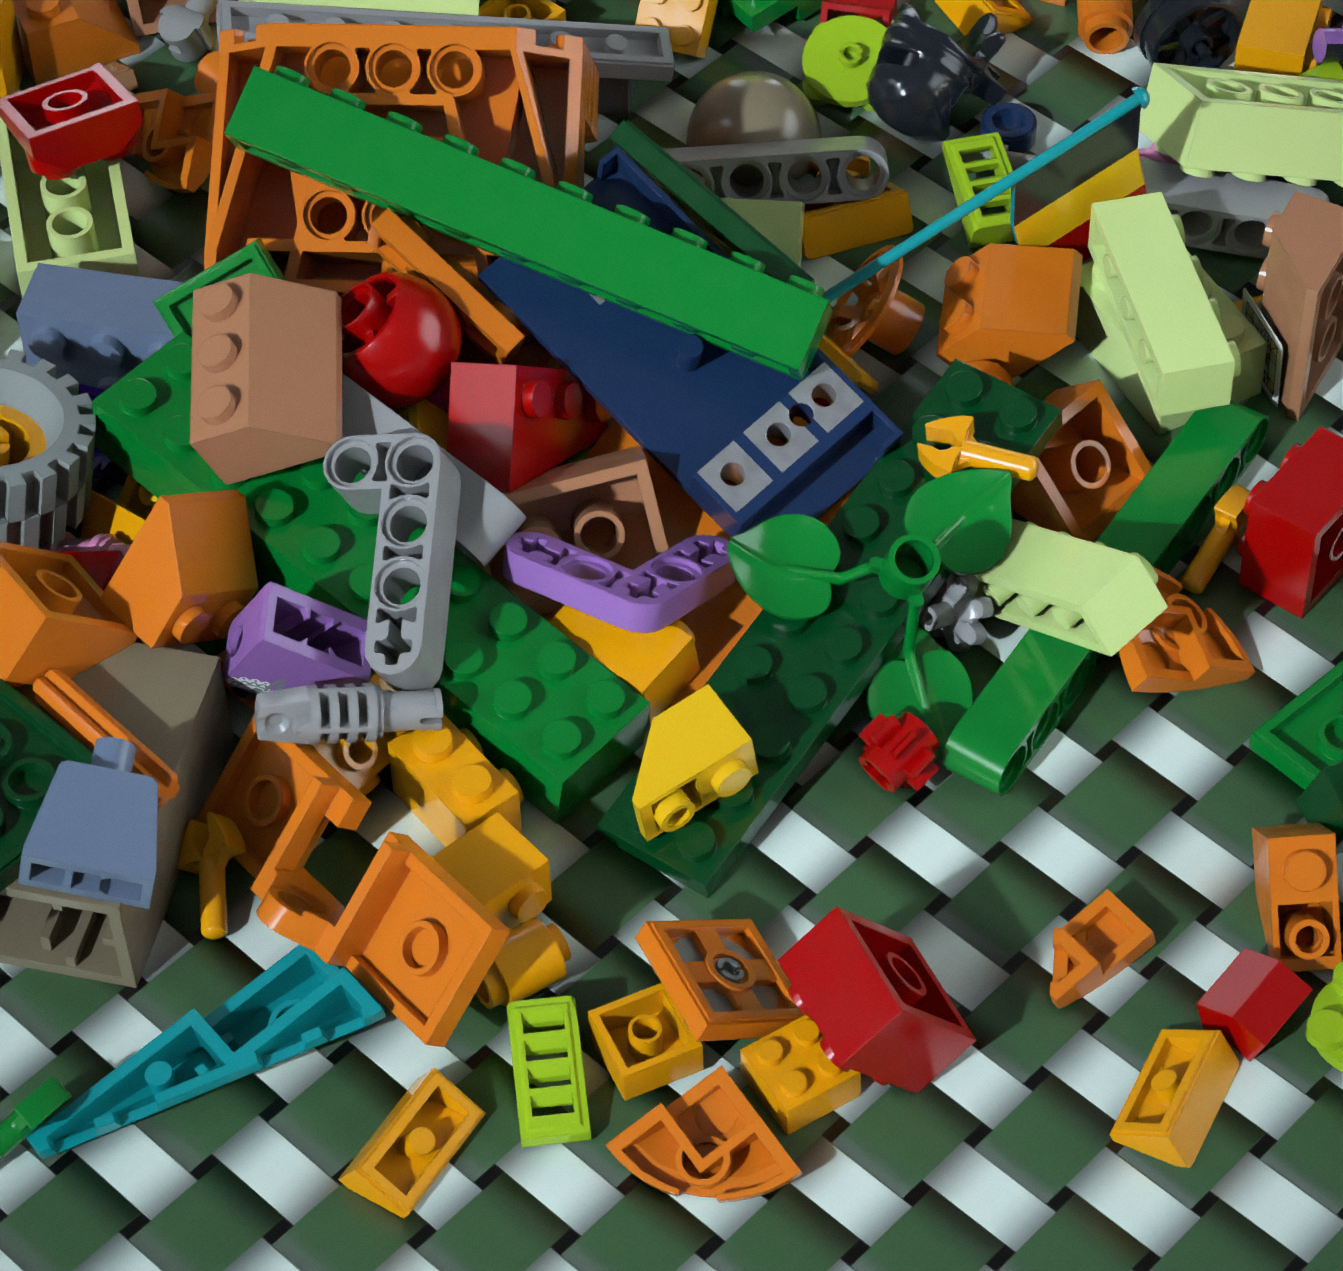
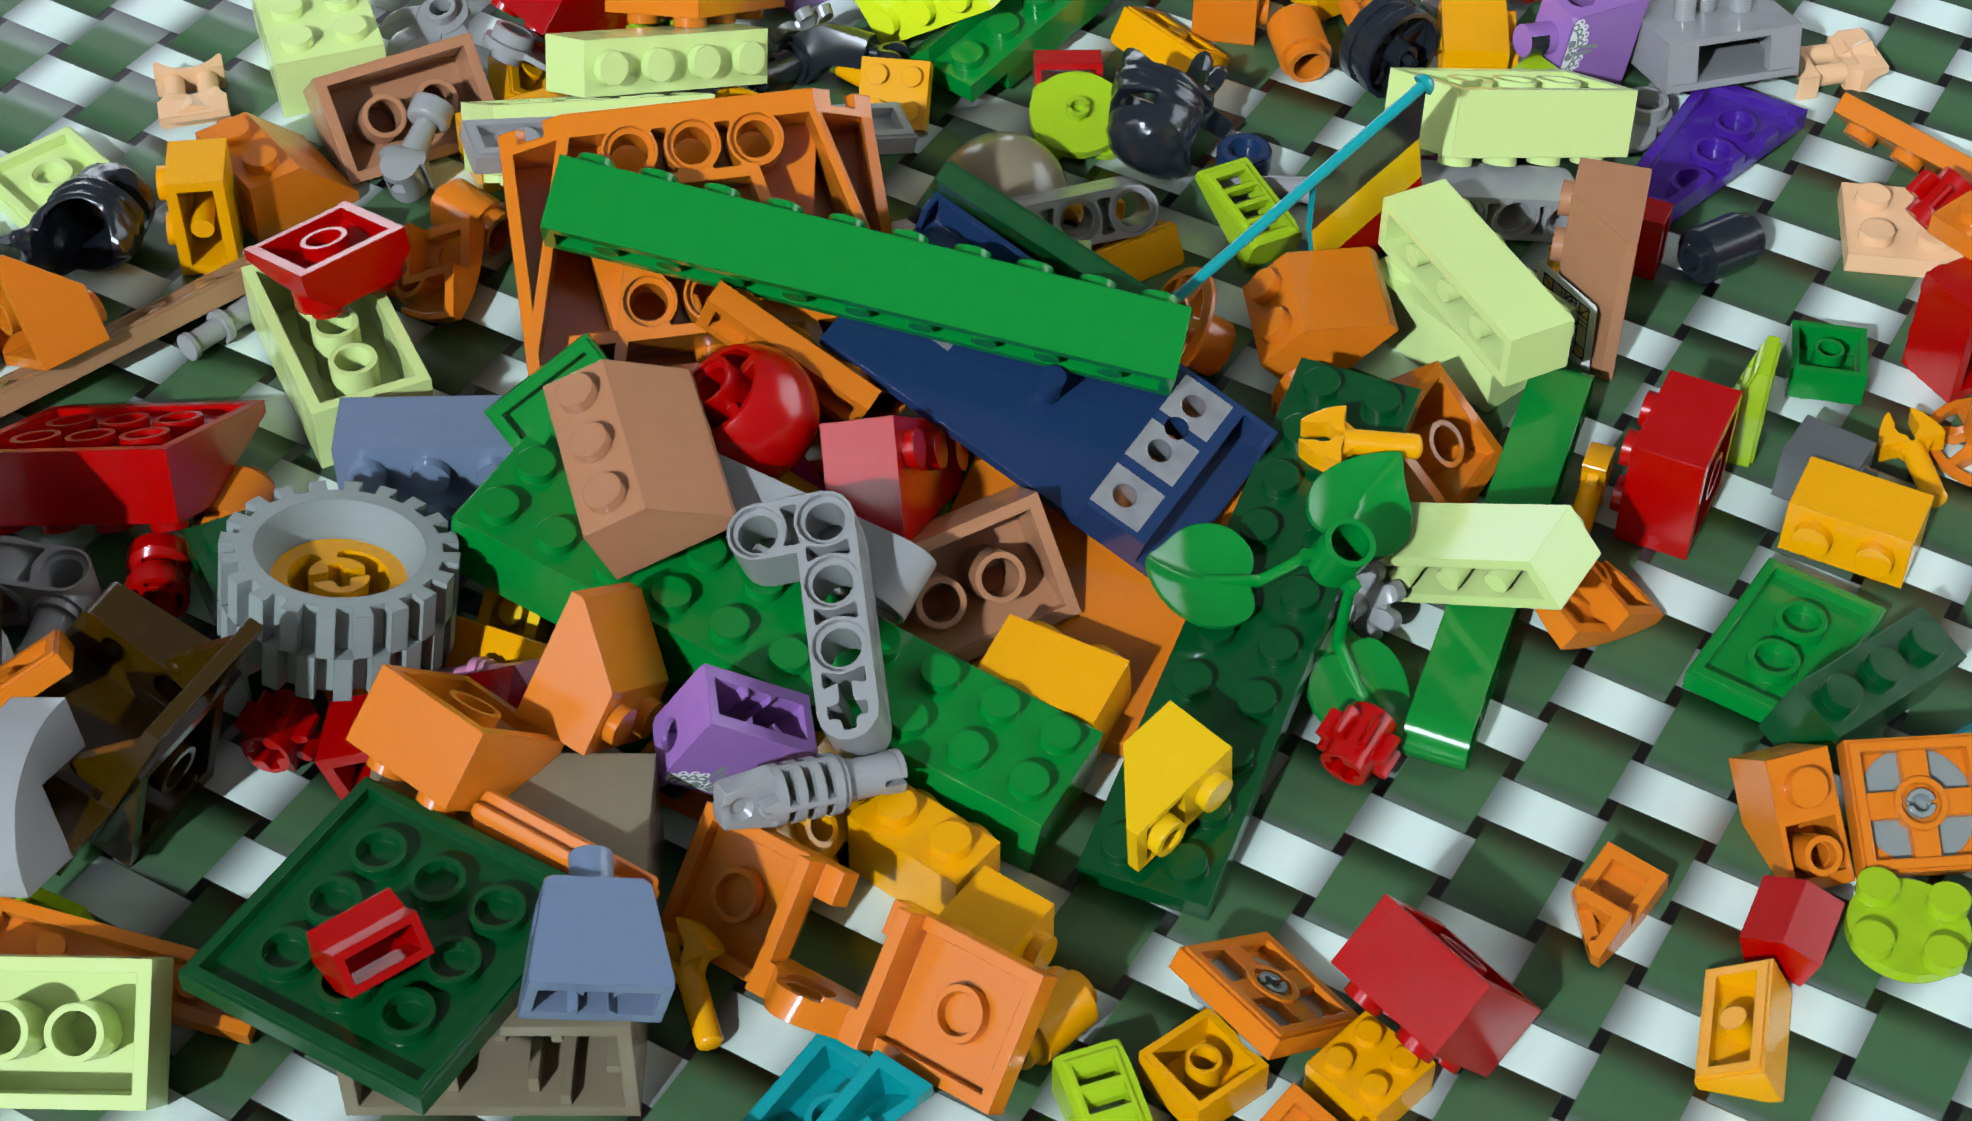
camera: 15 degrees left, 5 degrees down
medium lavender beam [502,531,735,633] -> none

